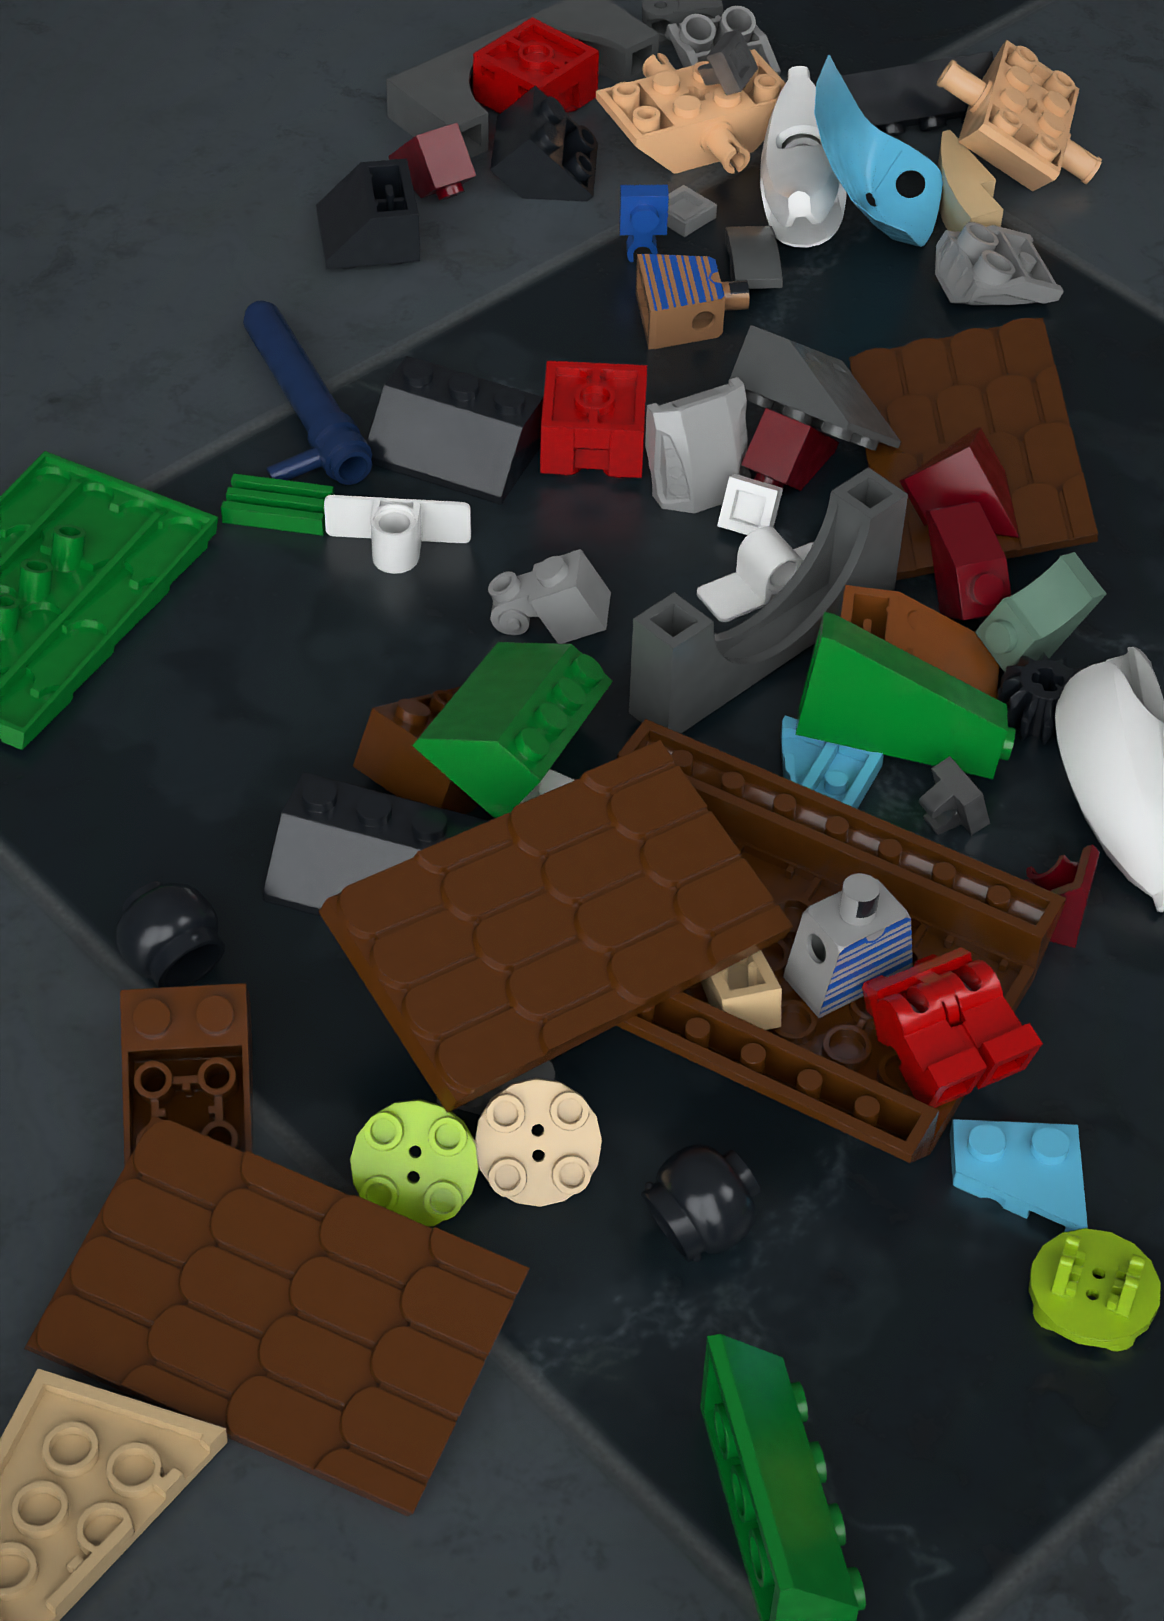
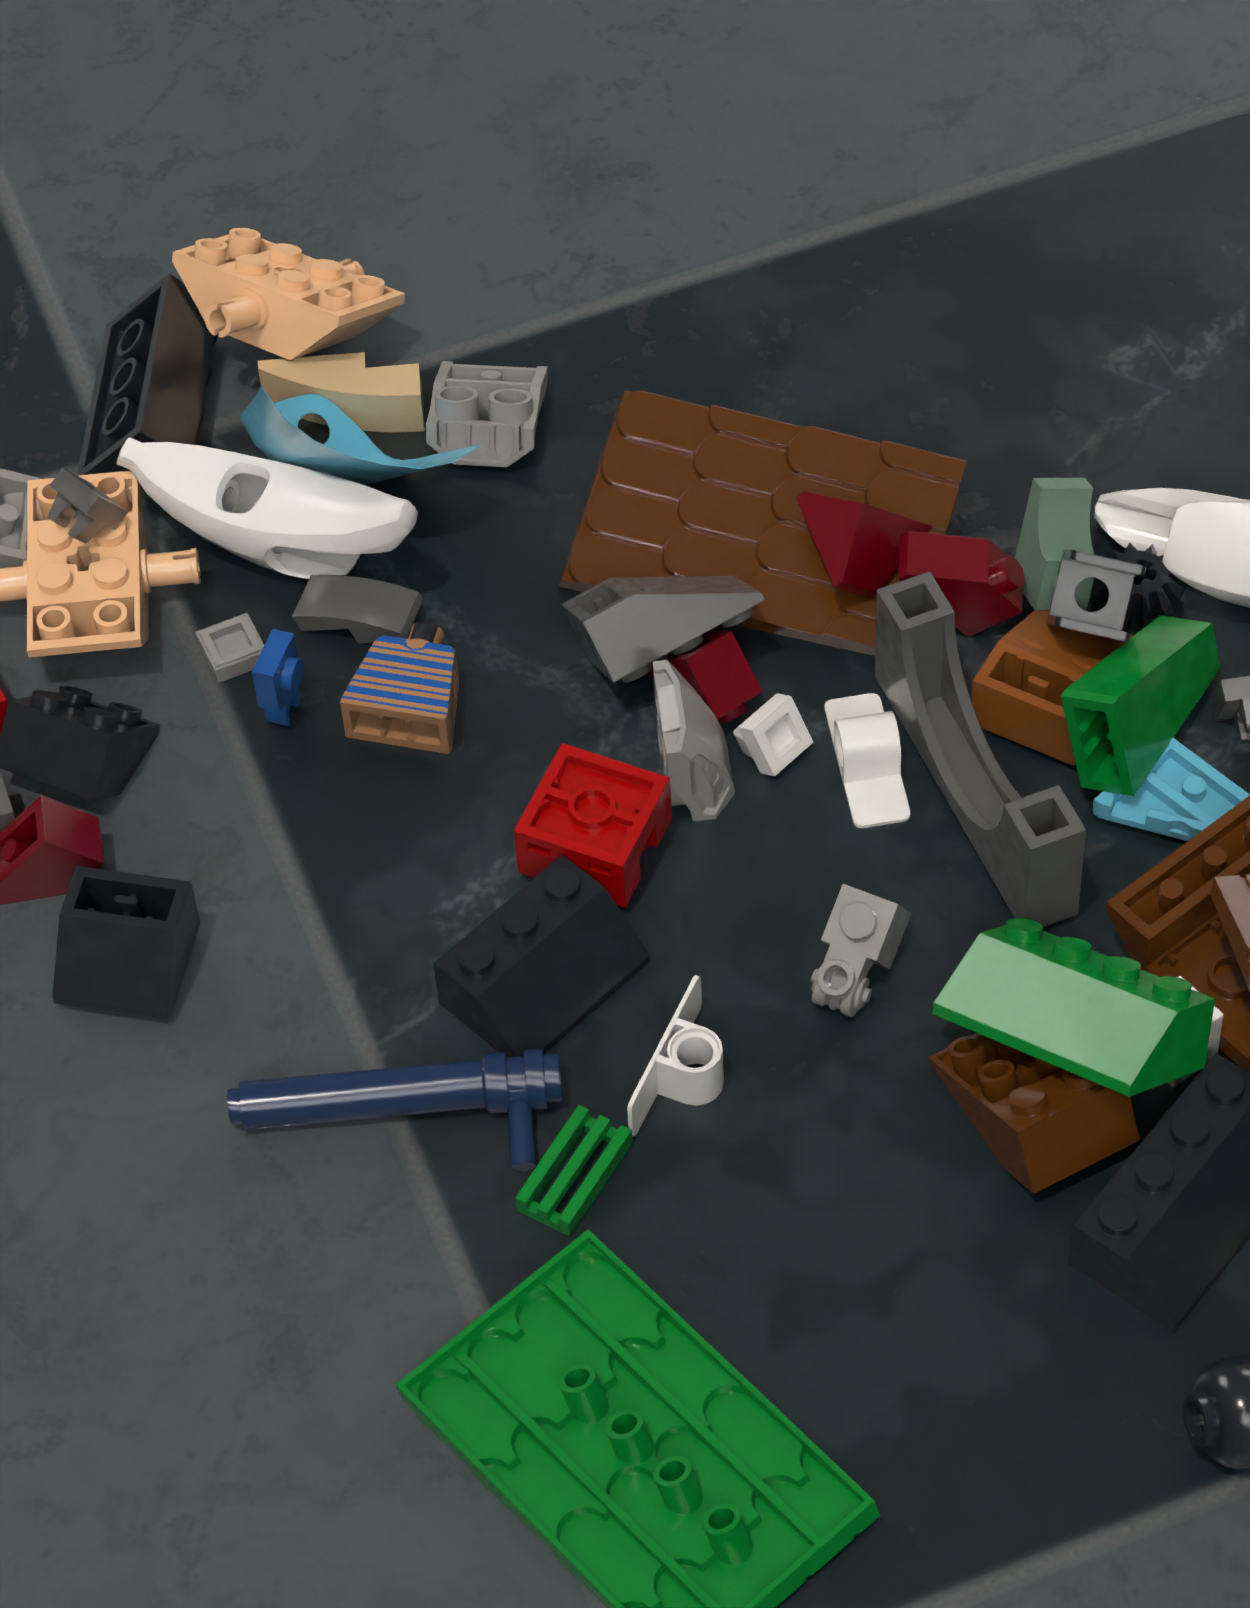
camera: 65 degrees left, 5 degrees up
none -> piece [1046,550,1146,642]

